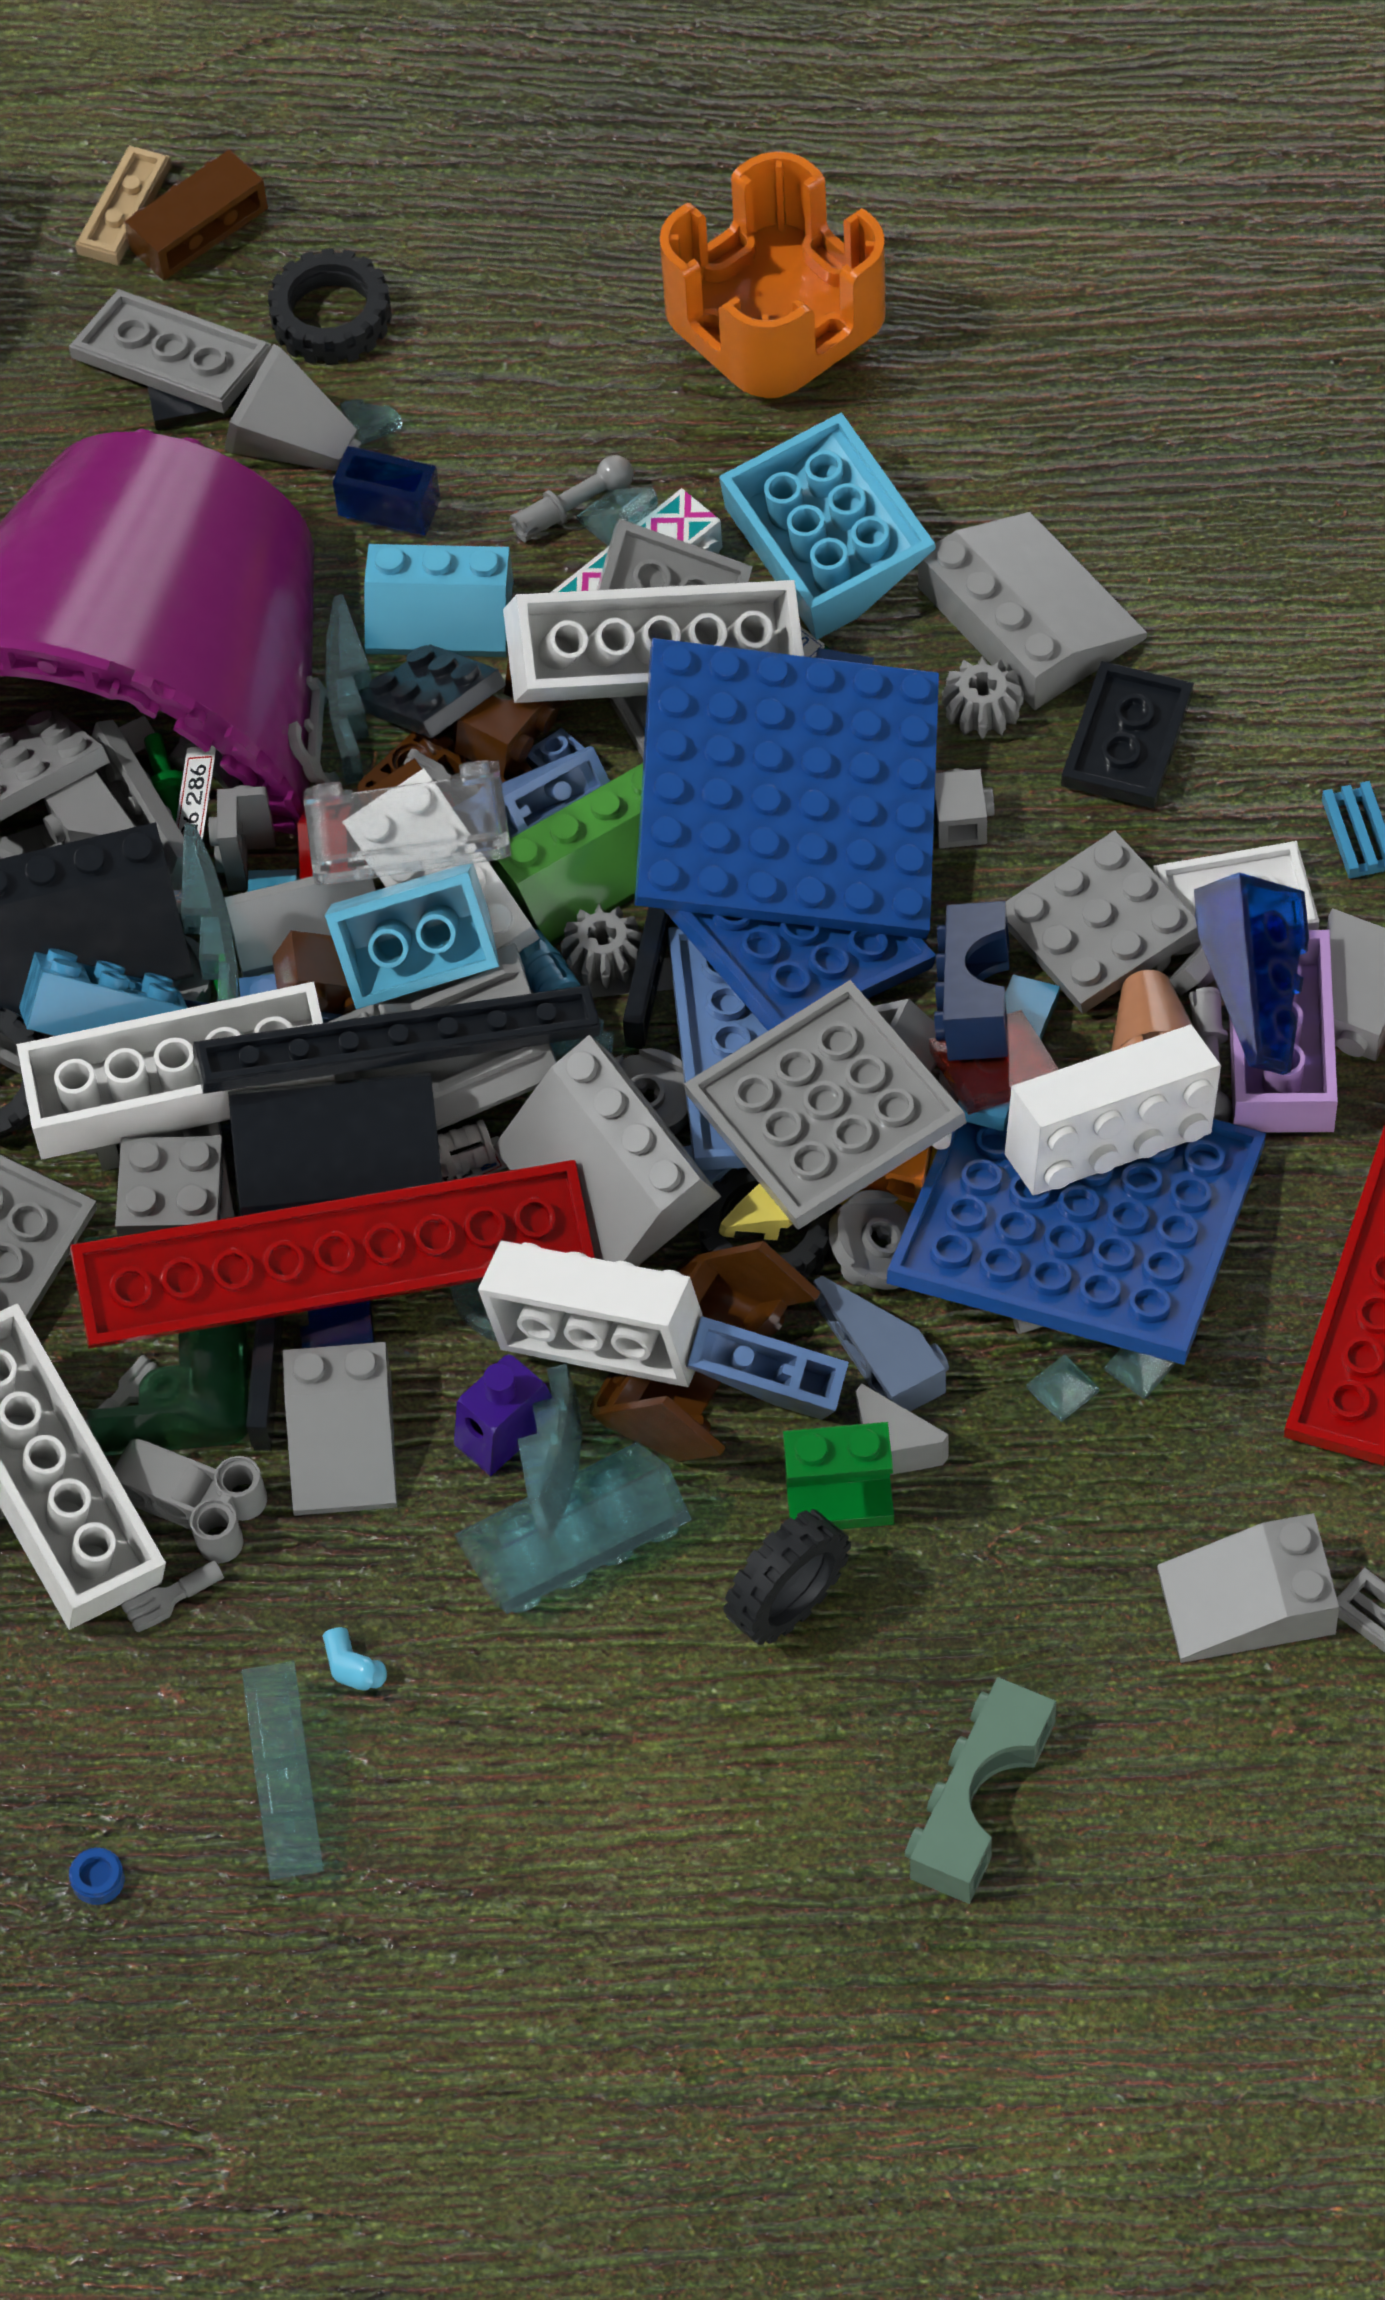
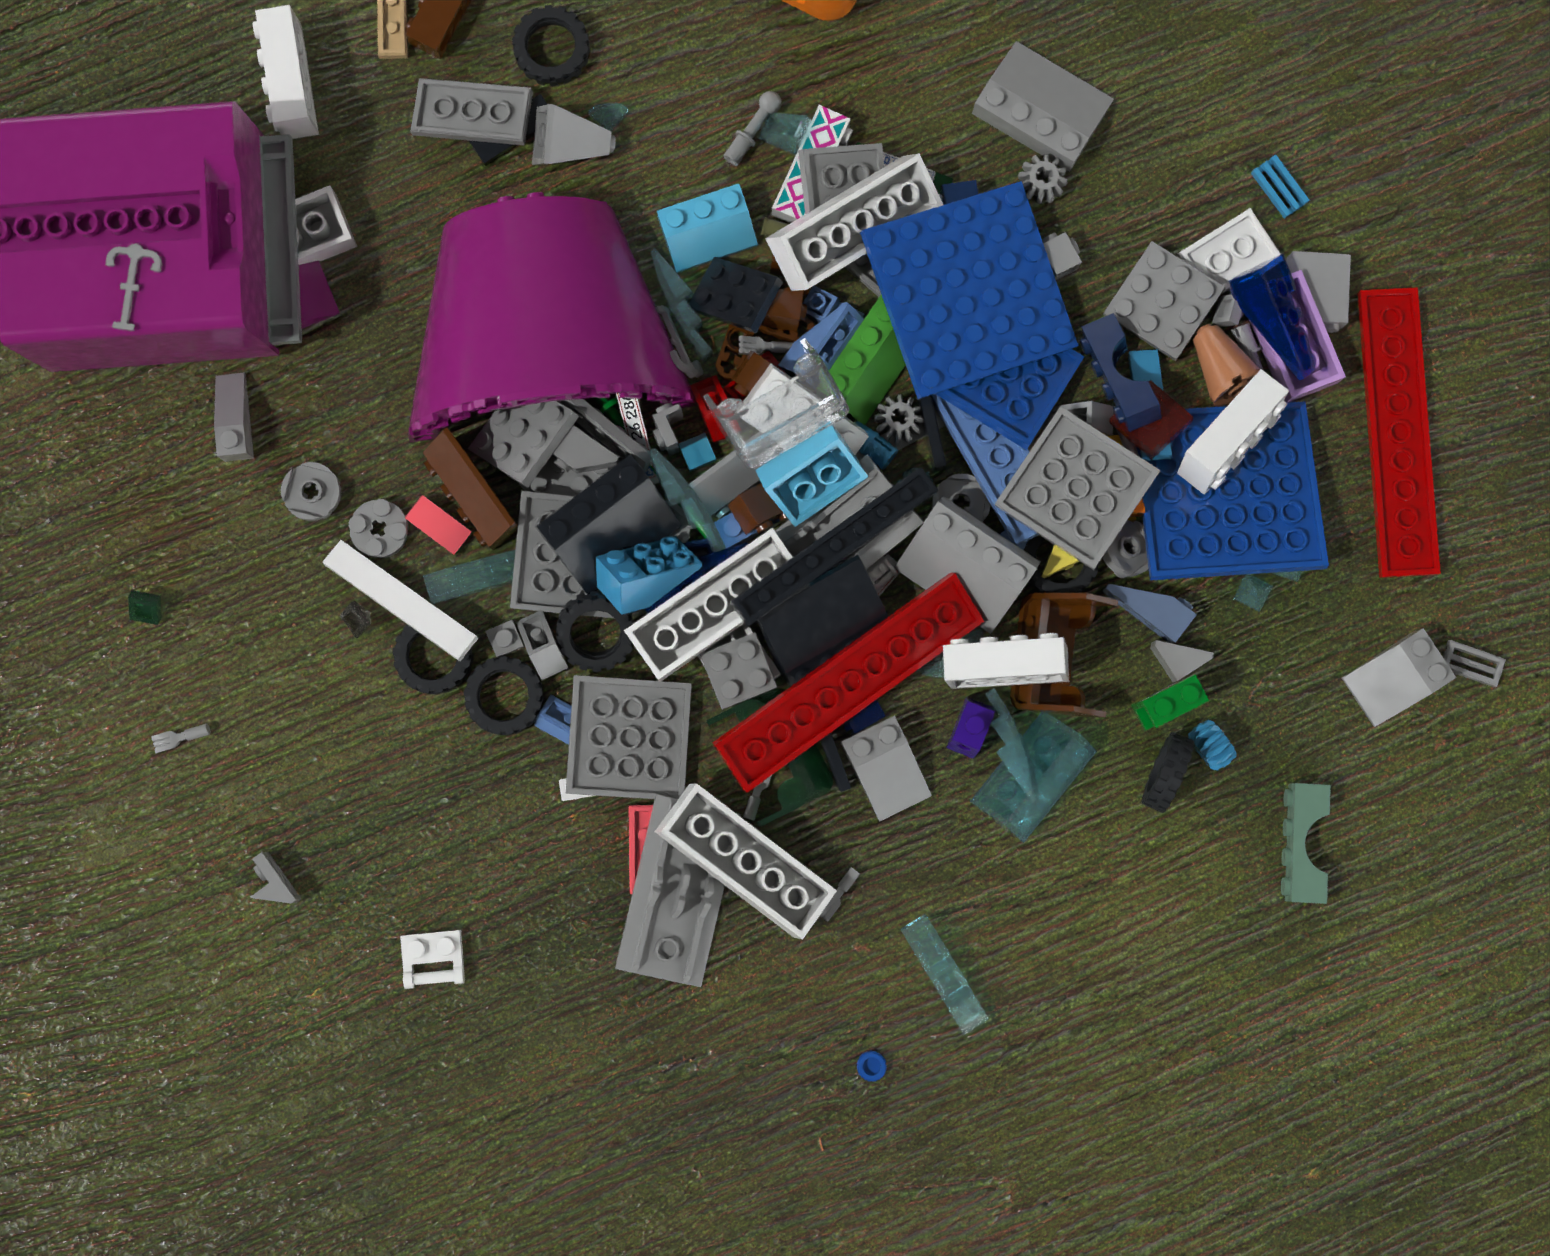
camera: 30 degrees left, 25 degrees up
light grey piece [113,1439,267,1564] -> none
medium azure arm [323,1627,387,1691] -> none
clear blue brick [332,446,441,536] -> none
medium blue slope [686,1316,849,1420] -> none
medium azure slope [719,412,936,640] -> none
black plate [1061,661,1194,809] -> none
none -> dark azure gear [1188,720,1236,771]

